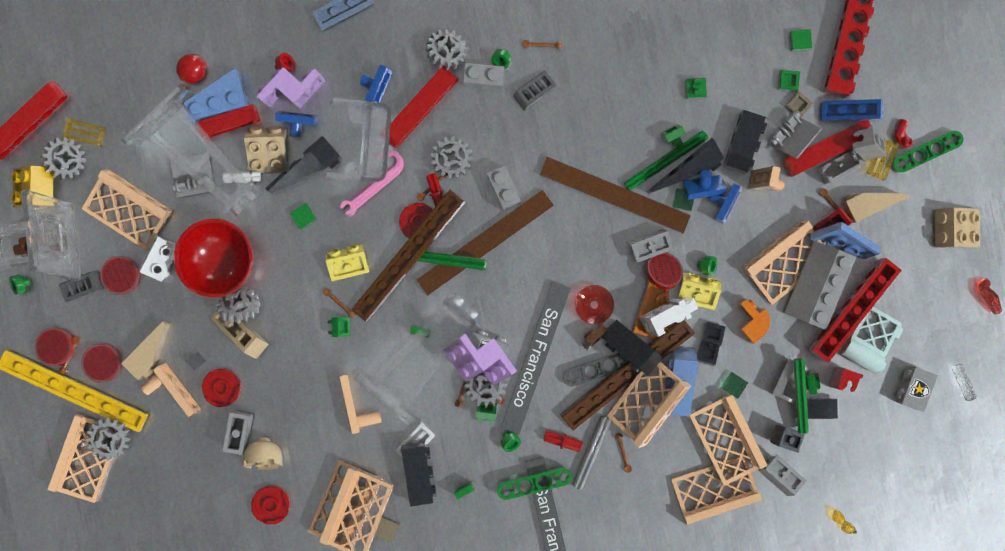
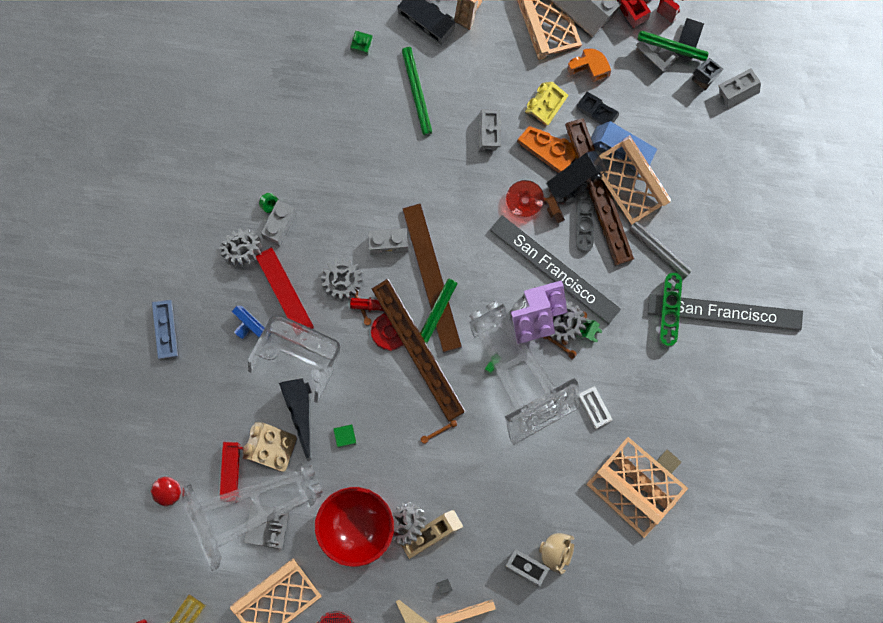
camera: 65 degrees left, 10 degrees down
white brick [138,234,176,282] -> none
medium blue wedge [184,68,250,124] -> none
red tile [201,368,242,407] -> none
white axle [223,171,262,184] -> none
red tile [251,485,291,525] -> none
lavender bracket [257,67,325,109] -> none
red tile [275,53,295,72] -> none
blue tile [275,111,318,137] -> none
light yellow bracket [325,244,369,281] -> none
green tile [328,317,350,337] -> none
light nougat piece [339,374,381,434] -> none
bright pink piece [340,150,404,217] -> none
black brick [401,441,437,507] -> none
green tile [454,482,475,500] -> none
green tile [500,431,521,452] -> none
dark grey slope [513,70,557,111] -> none
dark orange hinge [522,40,563,49] -> none
reddish brown tile [540,157,691,234] -> none
red axle [544,430,583,453] -> none
dark orange hinge [615,433,632,473] -> none
white hips [639,297,698,337] -> none
tile [645,252,683,290] -> none
black wedge [647,138,724,194] -> none
green tile [660,124,685,148] -> none
light nougat fence [671,457,762,525] -> none
clear green tile [672,188,694,212] -> none
blue tile [683,170,727,200] -> none
light nougat fence [690,394,768,486] -> none
green tile [697,255,717,276] -> none
blue tile [710,183,742,224] -> none
clear green tile [721,372,748,399] -> none
green tile [807,373,821,395] -> none
clear yellow piece [832,510,857,534] -> none

